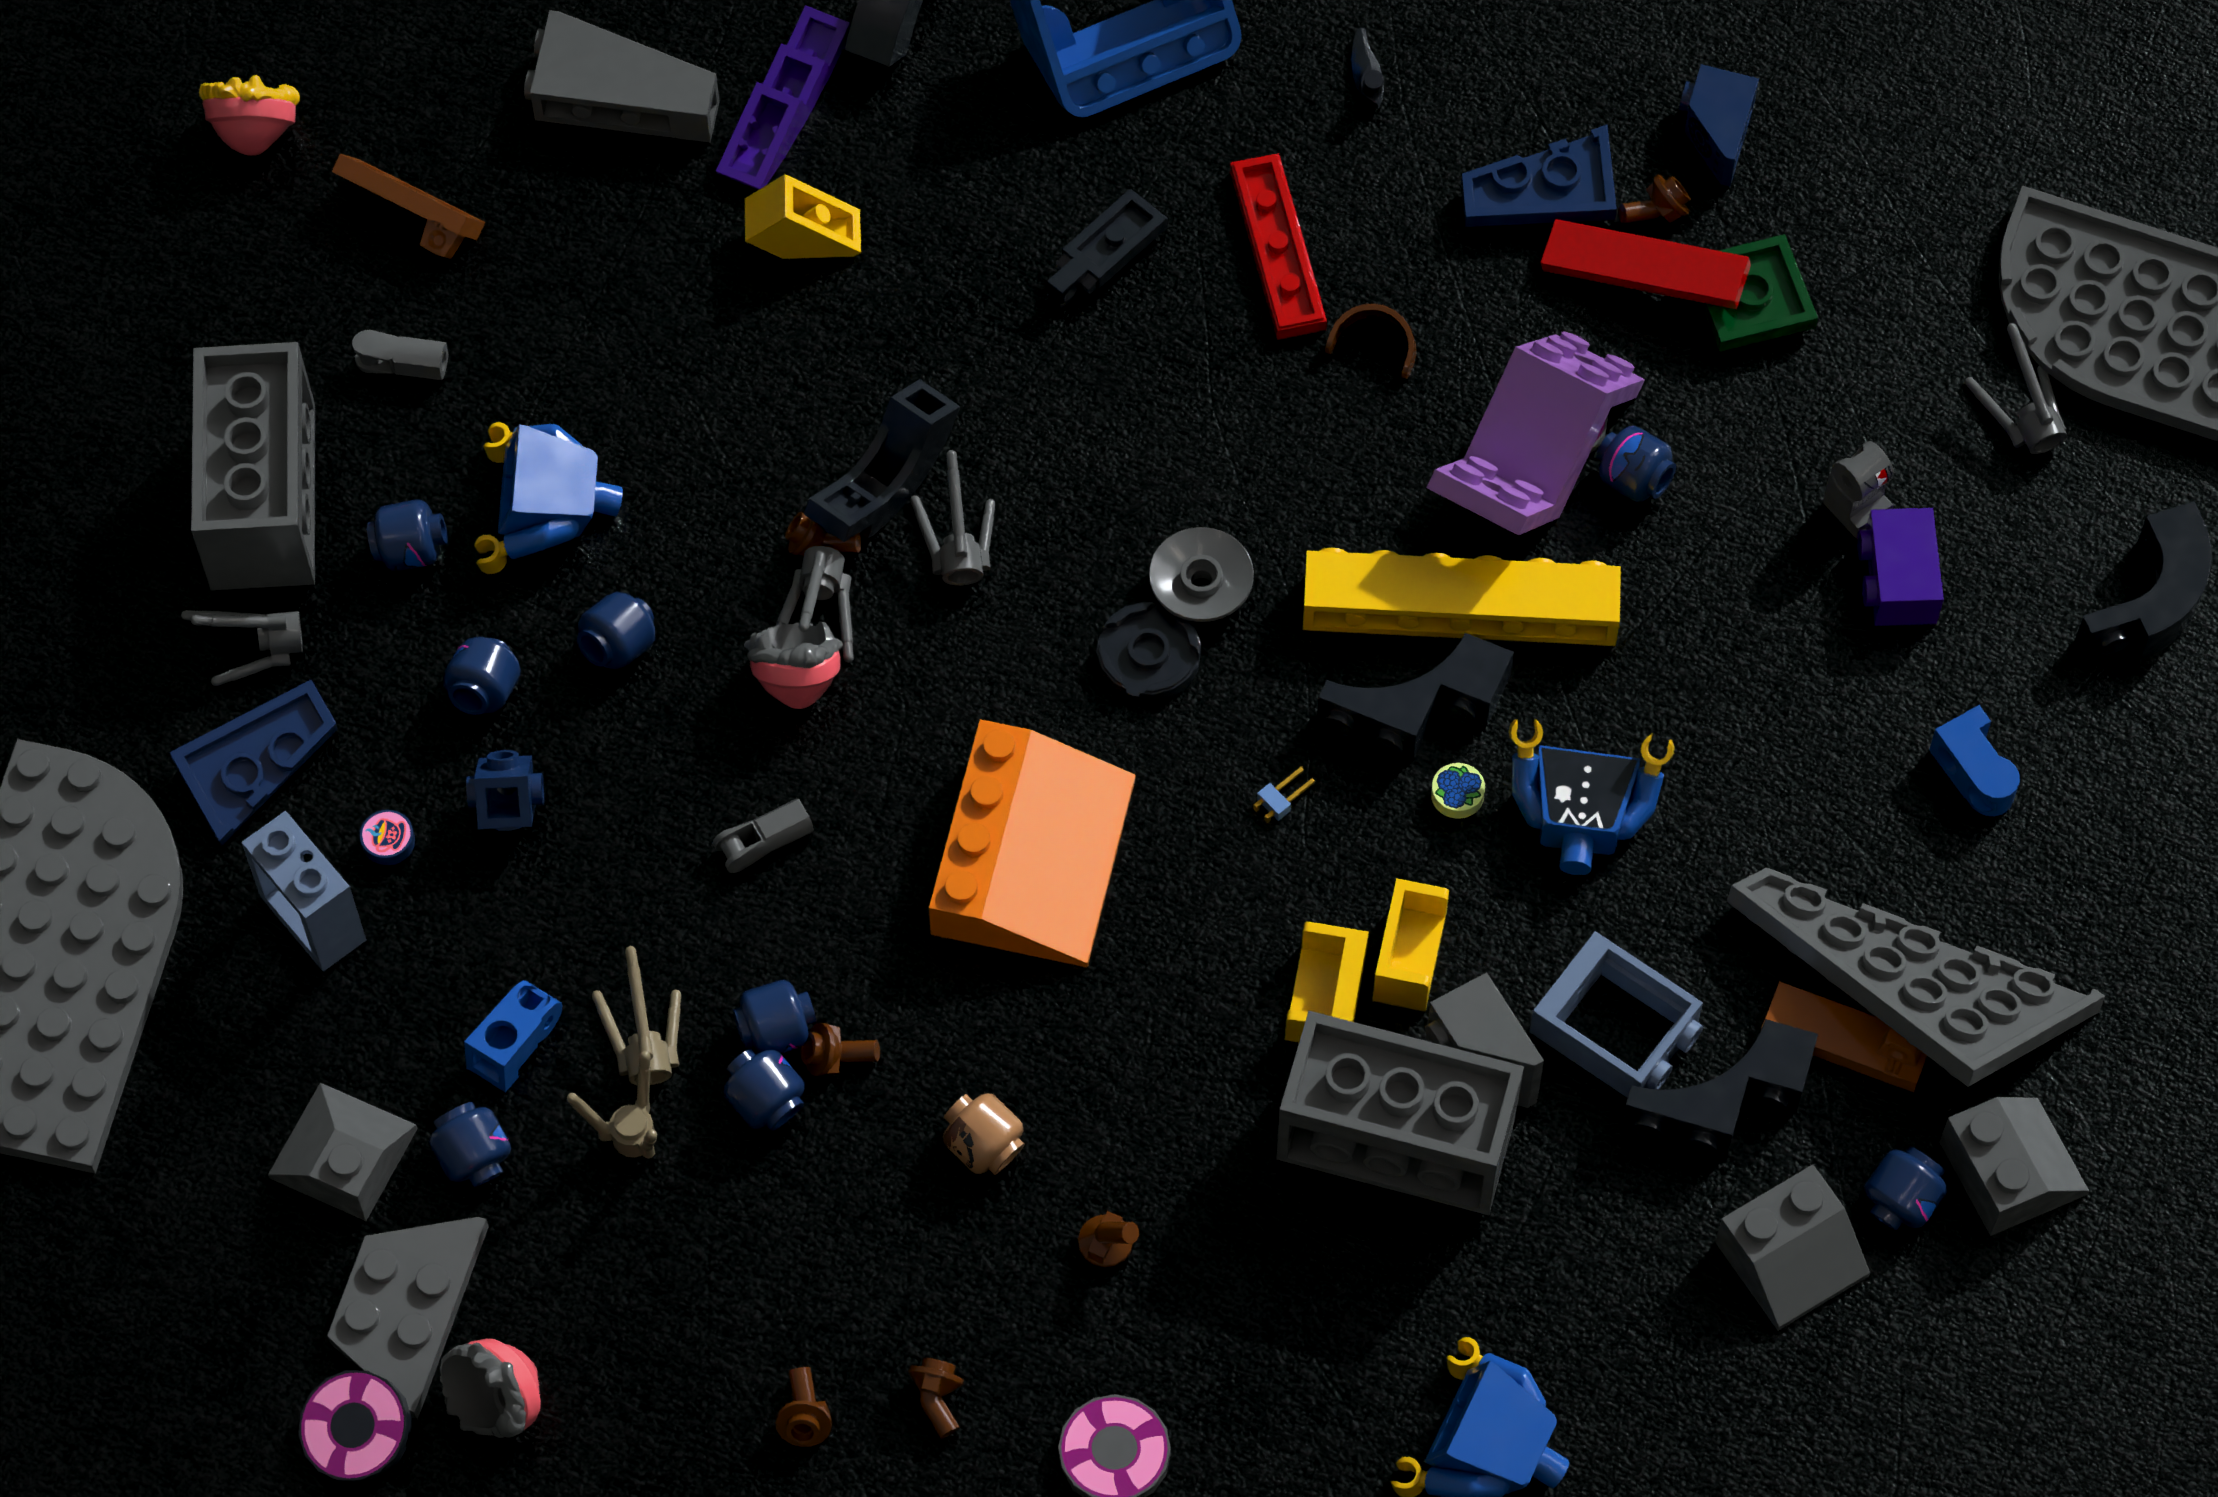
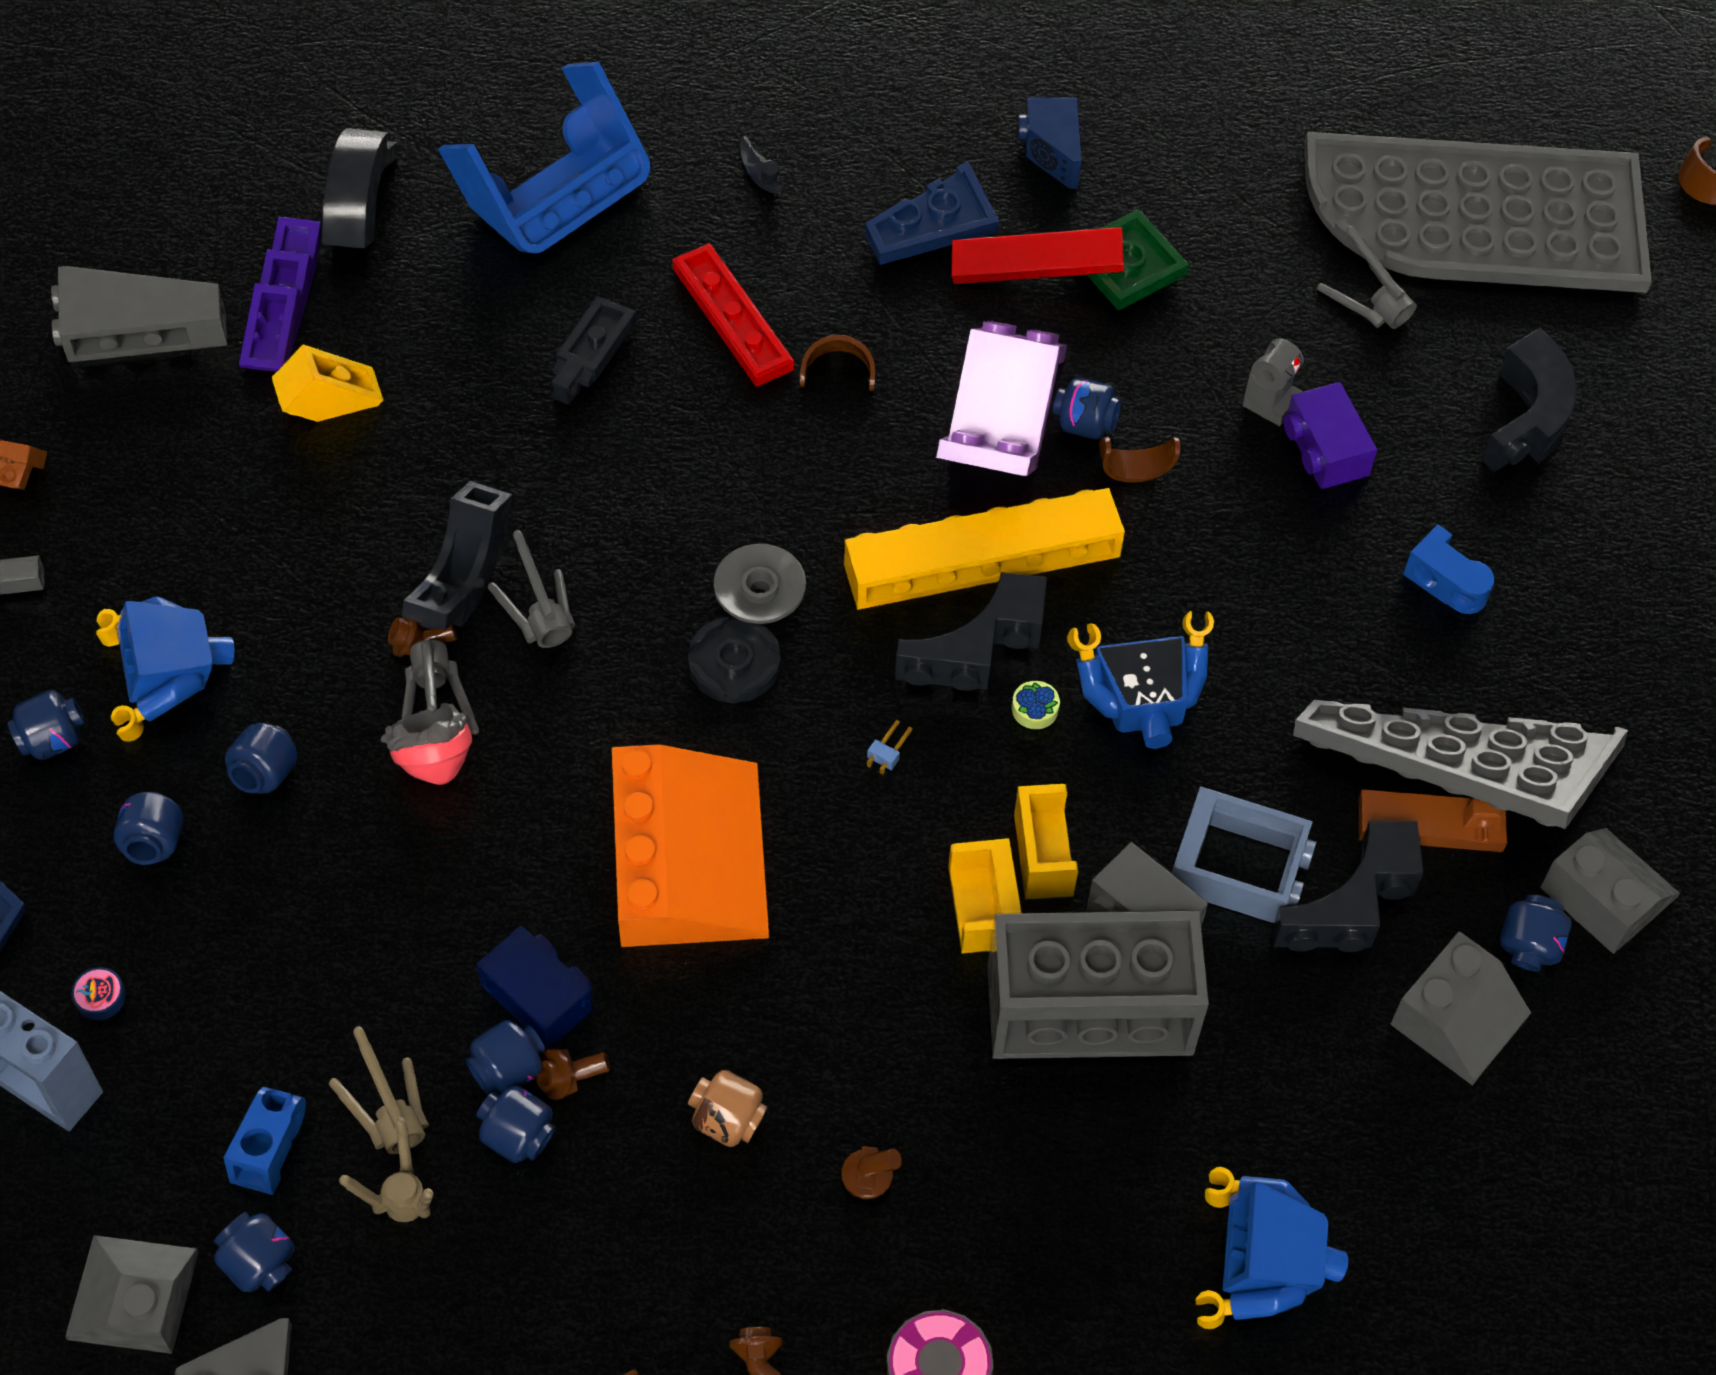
camera: 20 degrees left, 5 degrees down
dark blue brick [466,750,544,831] -> none
dark grey bar [712,798,814,873] -> none
reddish brown plate [1618,175,1691,224] -> none
none -> clear blue piece [477,926,593,1049]
none -> reddish brown helmet [1098,437,1180,483]

